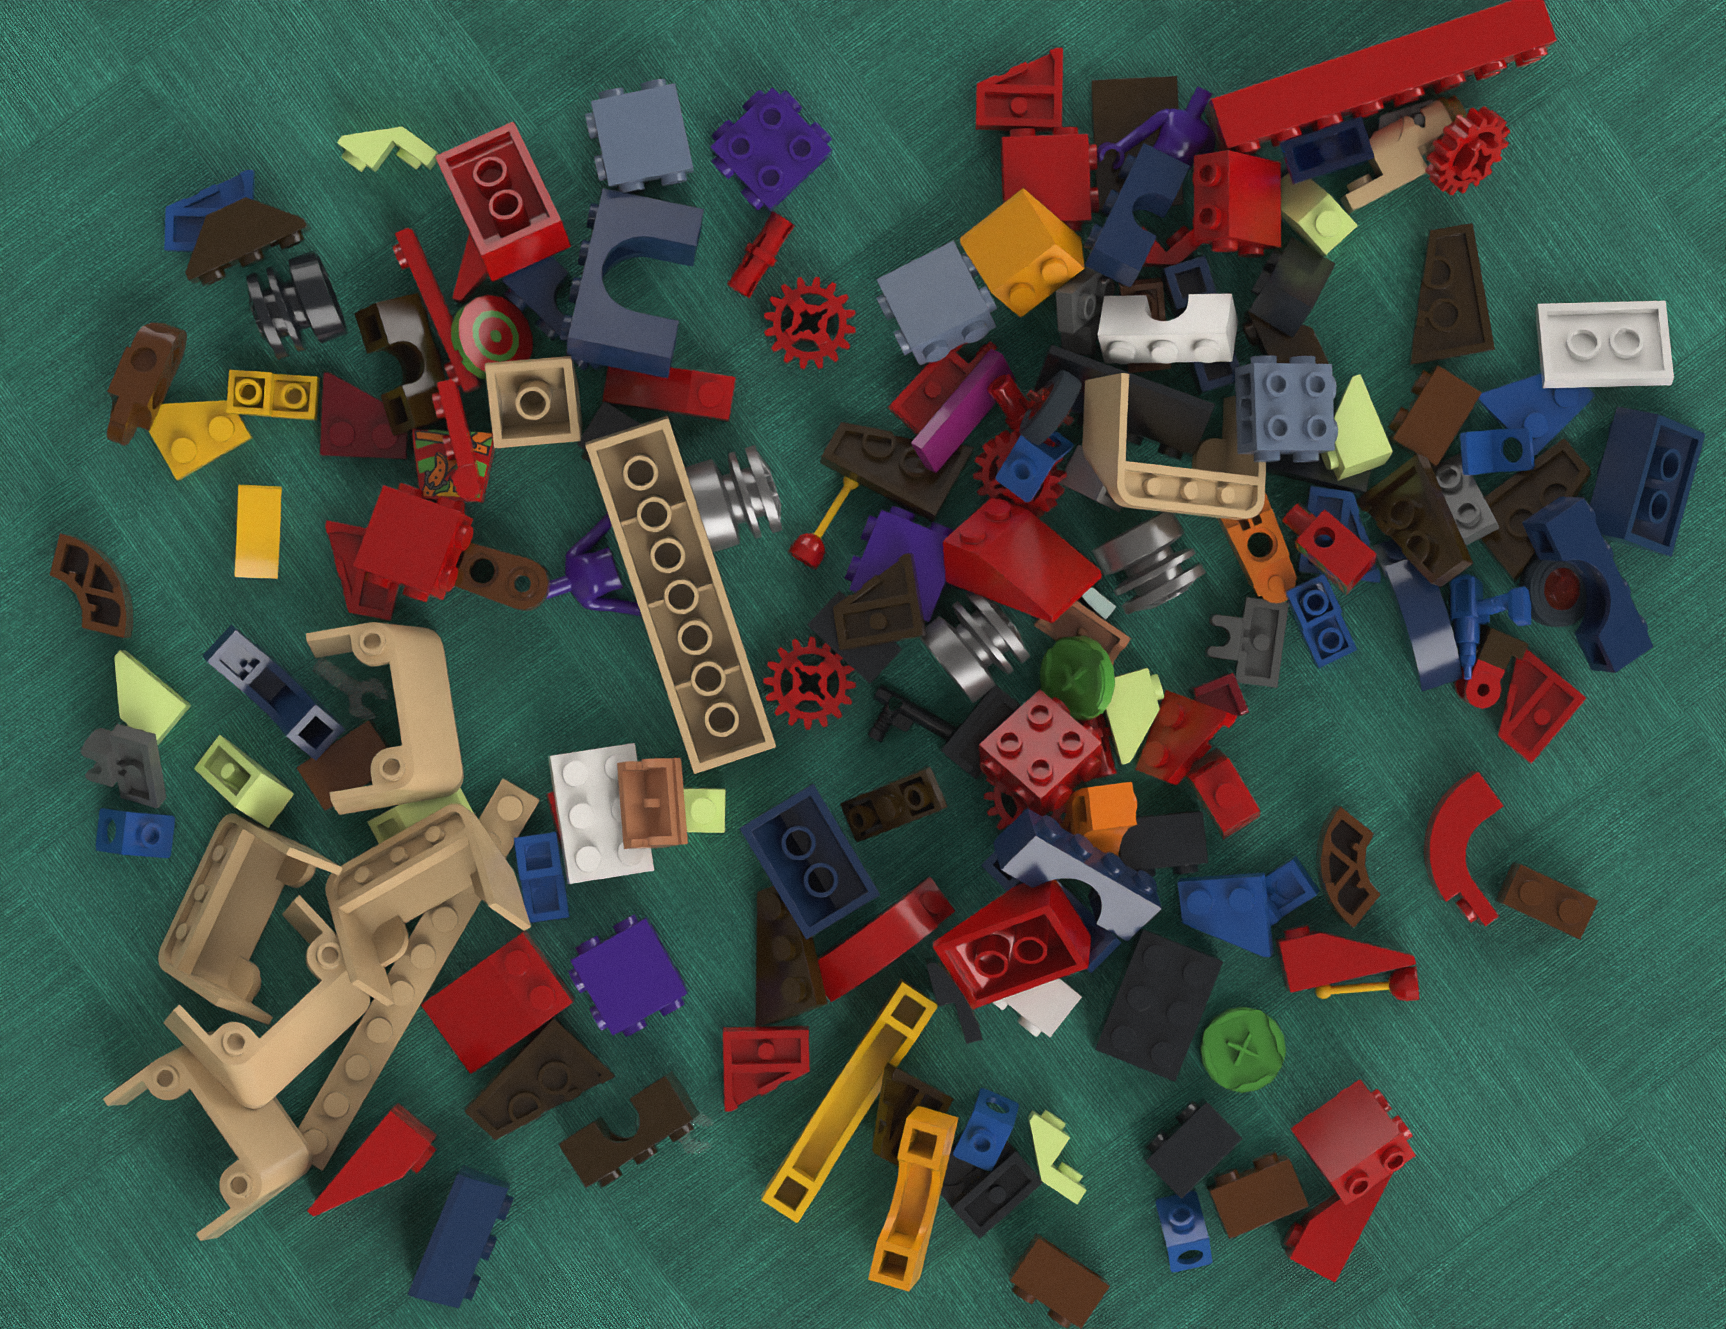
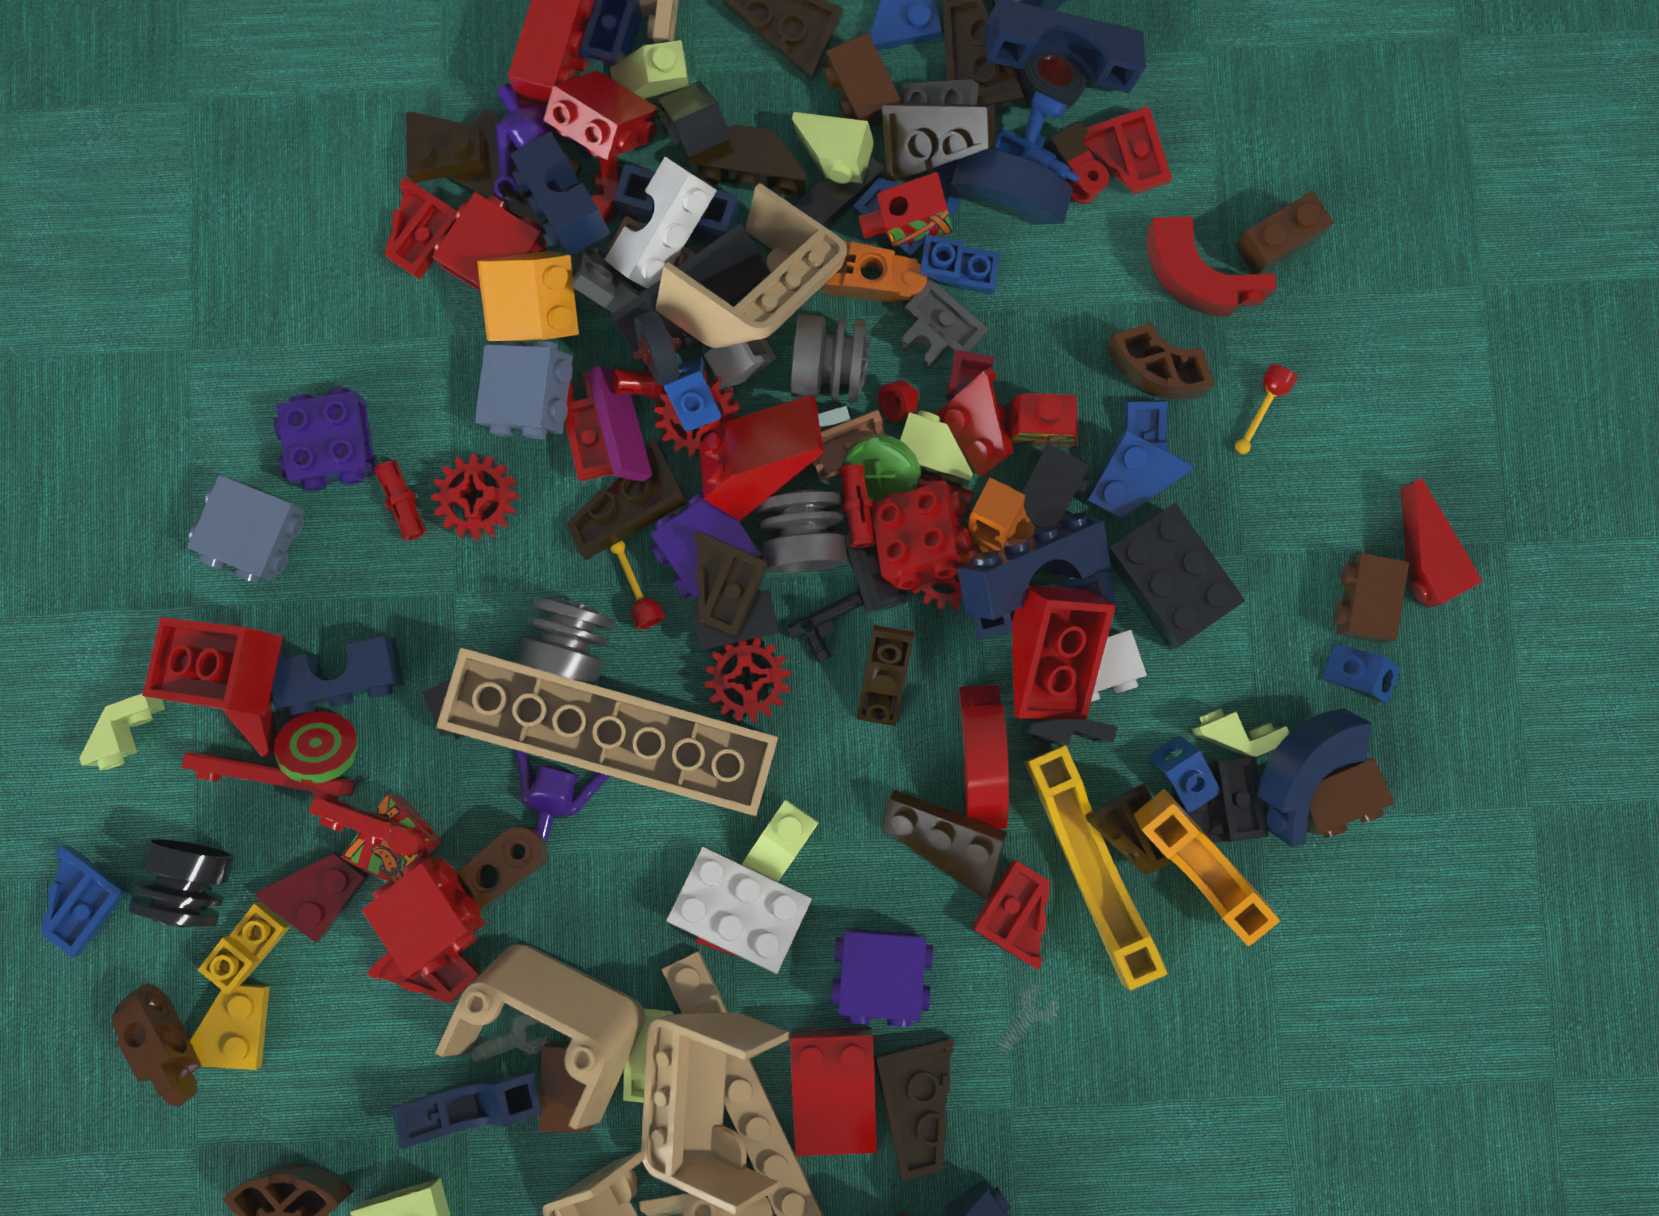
camera: 60 degrees left, 5 degrees down
dark brown slope [185,197,311,287] -> none
yellowish green slope [194,735,294,828] -> none
yellow slope [234,484,282,579] -> none
dark brown arch [354,293,446,436] -> none
tan slope [485,356,583,448] -> none
blue slope [514,832,570,923] -> none
dark brown arch [558,1071,700,1188] -> none
dark blue arch [560,188,704,378] -> none
red slope [602,366,736,422] -> none
nougat hinge [617,758,688,849] -> none
dark blue slope [739,784,880,939] -> none
black brick [1142,1098,1243,1198] -> none
bright green tile [1200,1006,1286,1093] -> none
sand blue brick [1235,356,1338,462] -> none
red slope [1275,925,1416,993] -> none
red brick [1290,1079,1416,1205] -> none
blue bracket [1460,427,1535,475] -> none
none -> dark brown wing [406,112,486,184]
none -> red pin [839,464,876,548]
none -> red tile [878,380,919,422]
none -> dark blue arch [1257,708,1372,847]

